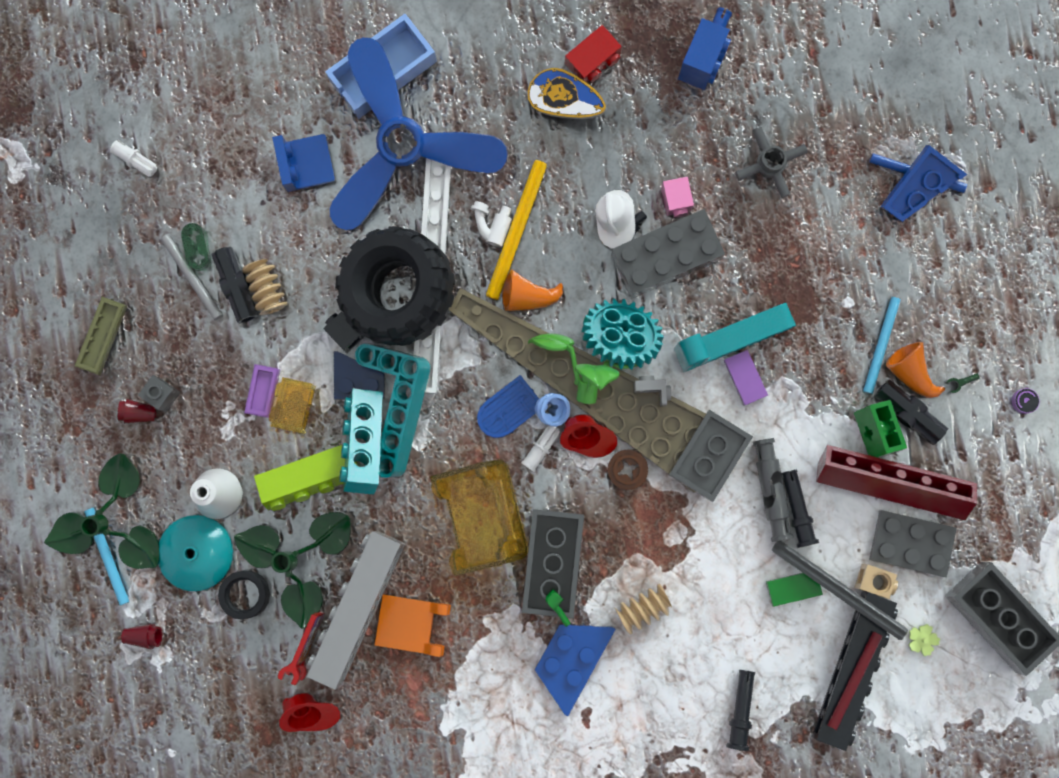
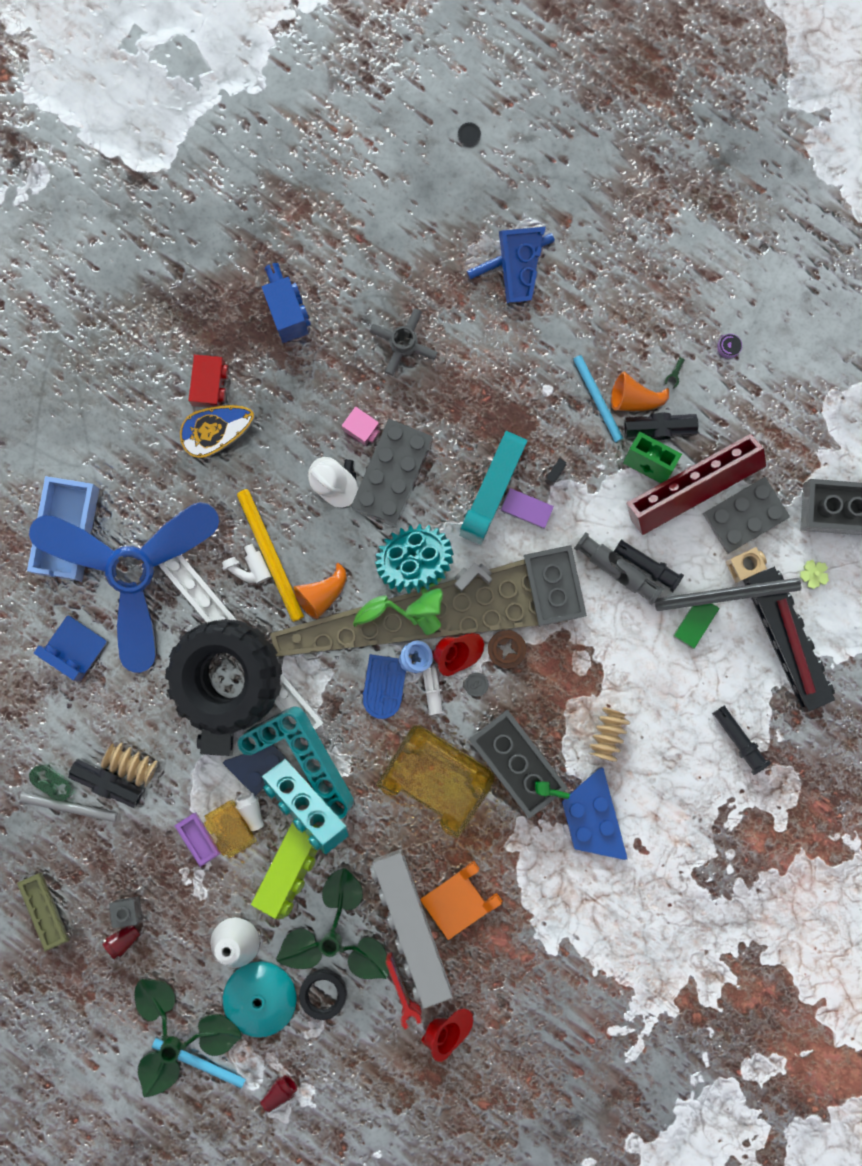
camera: 50 degrees left, 0 degrees up
none -> white cone [235,793,264,831]
none -> black piece [458,122,481,146]
none -> dark grey piece [464,673,489,697]
none -> black tile [545,458,567,486]

